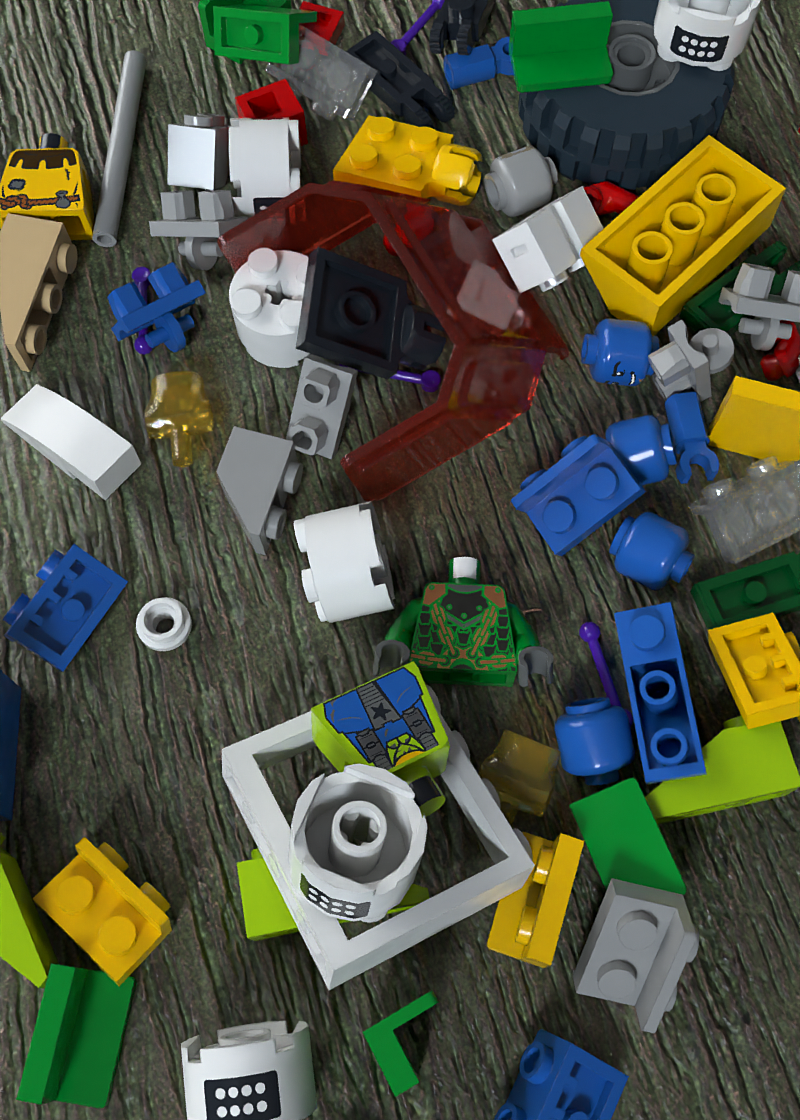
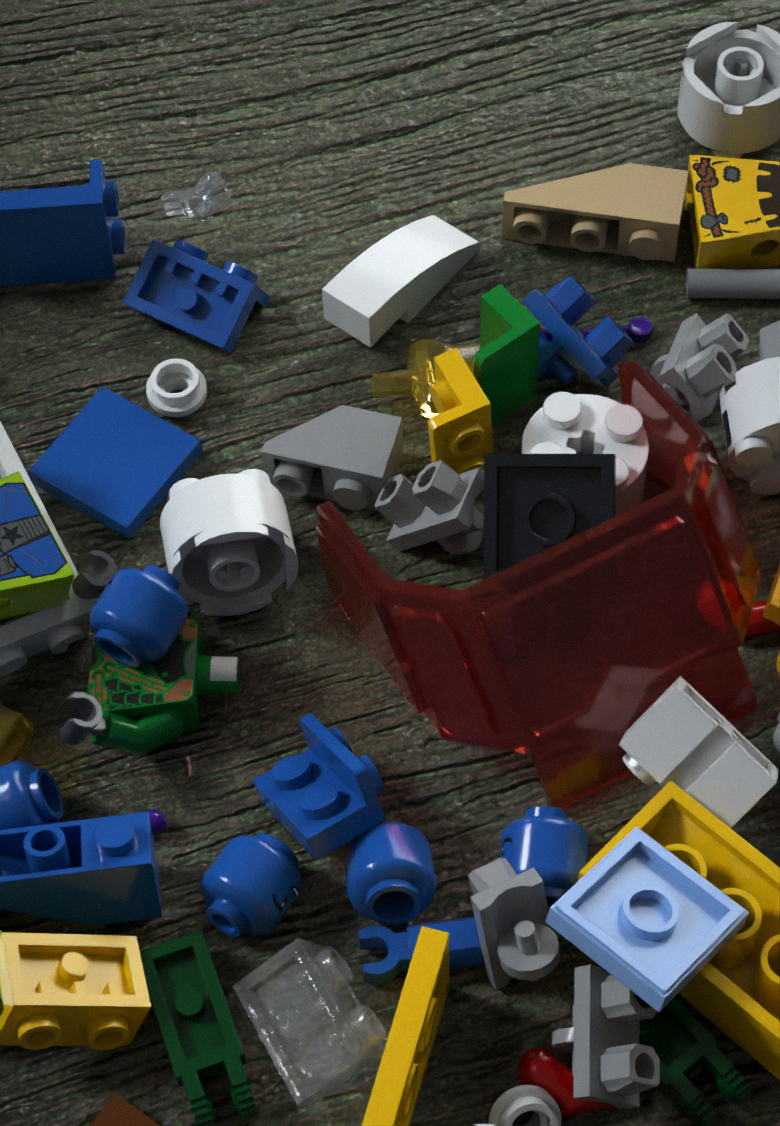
camera: 90 degrees right, 10 degrees down
none -> blue tile [28,386,203,539]
none -> blue head [90,565,188,667]
none -> yellow bracket [428,348,494,474]
none -> green panel [473,284,540,425]
none -> light blue tile [545,826,749,1012]

